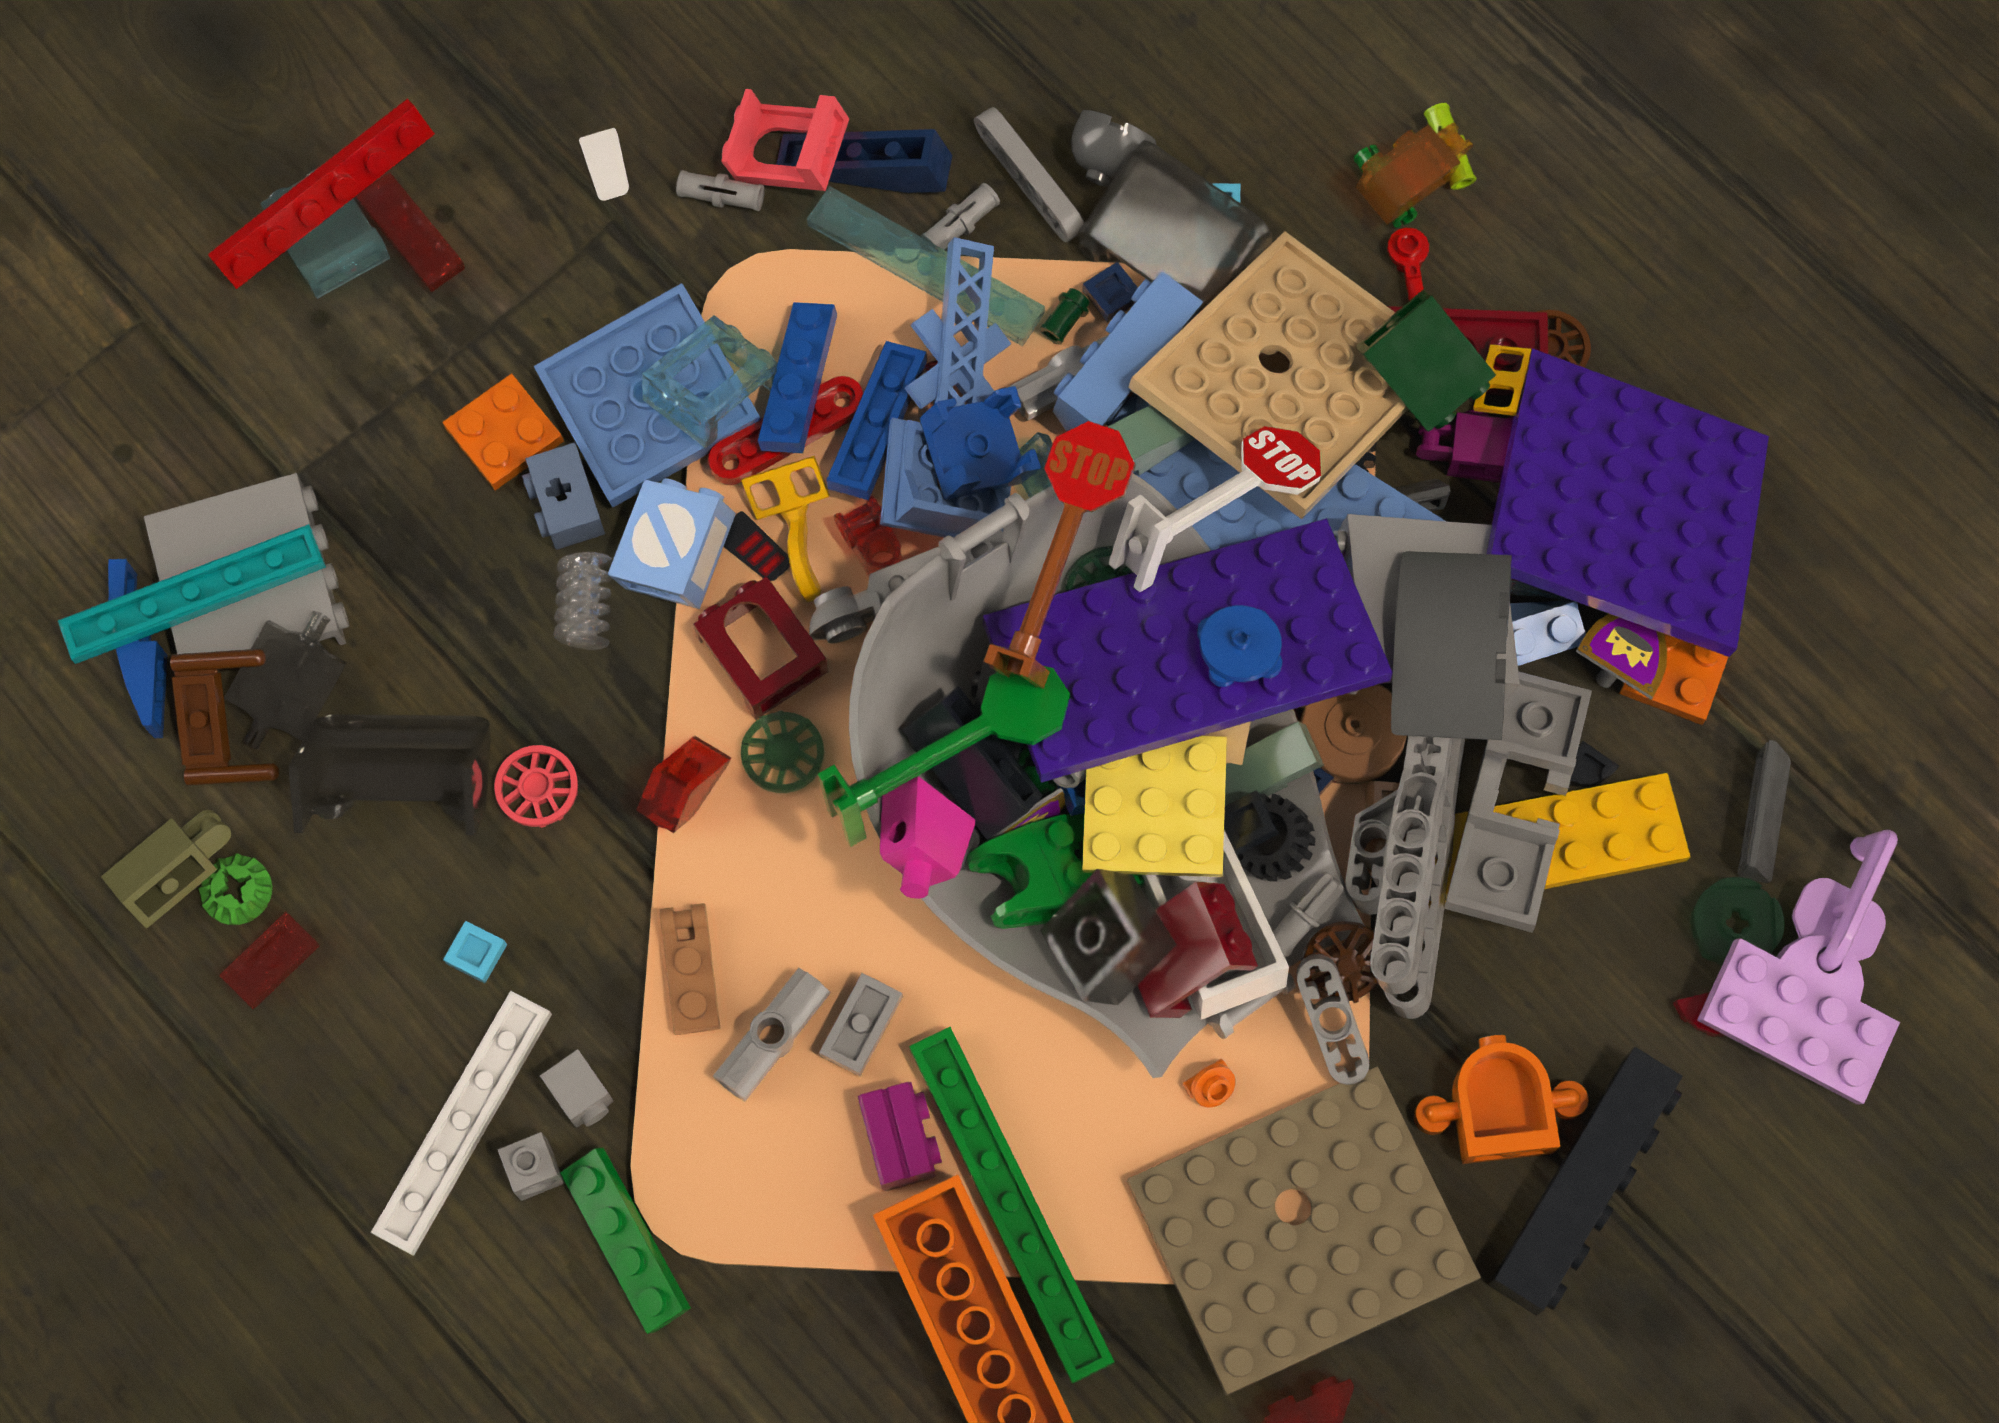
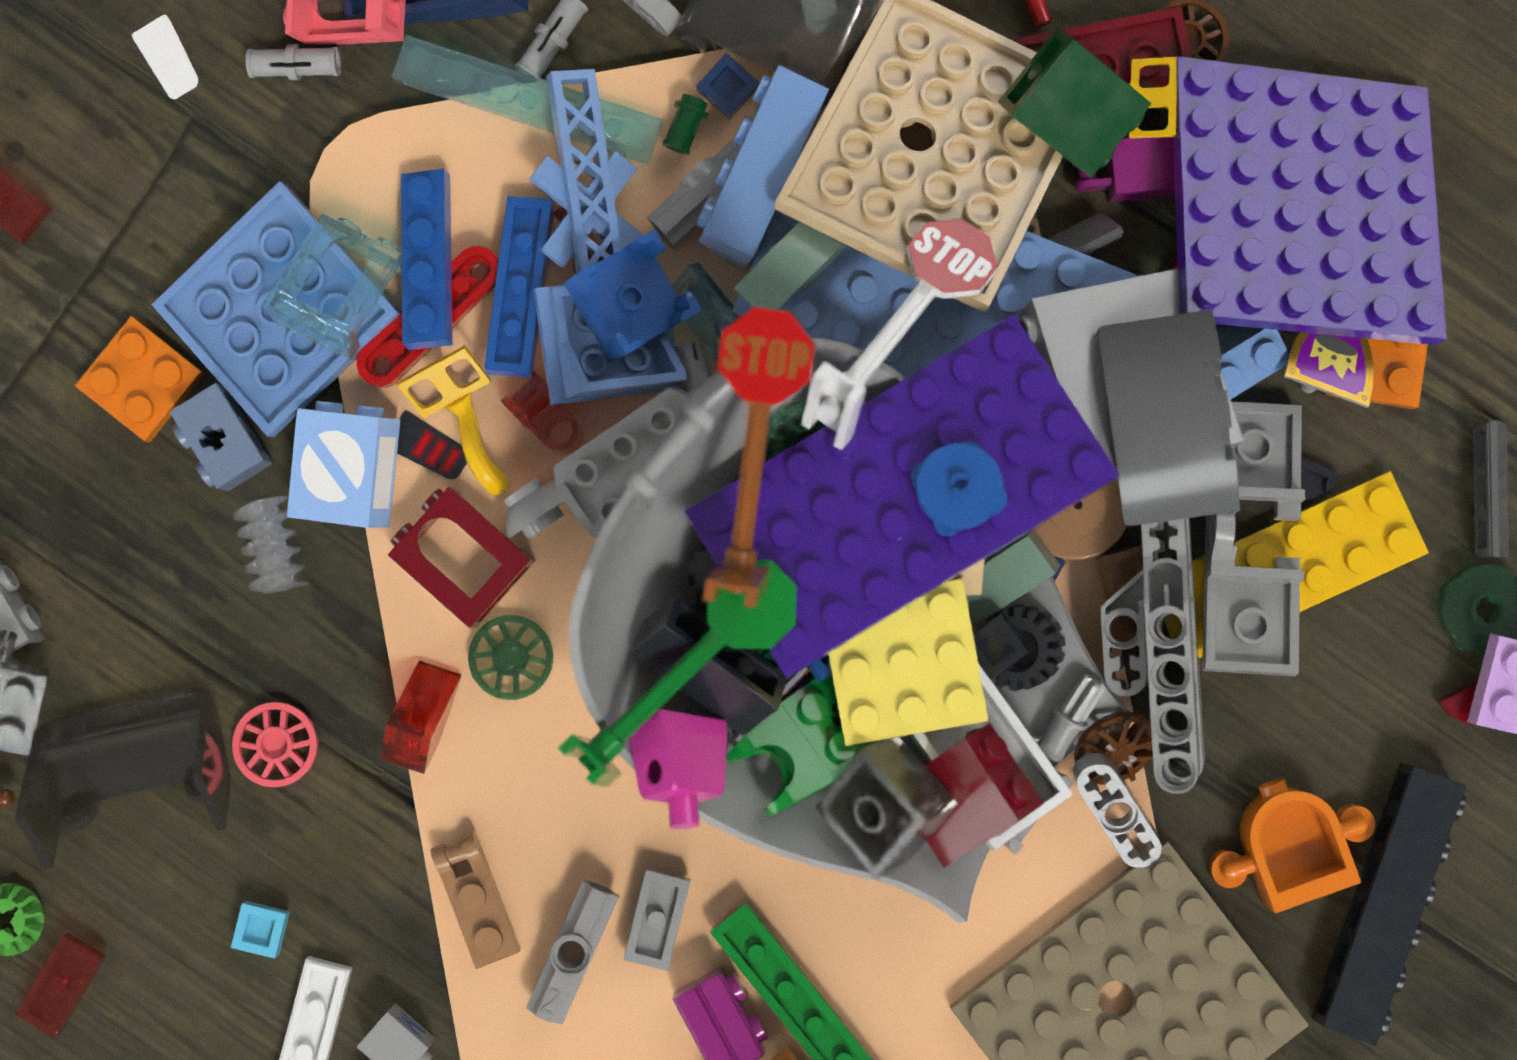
camera: 15 degrees left, 15 degrees up
orange plate [1183,1059,1236,1108] -> none

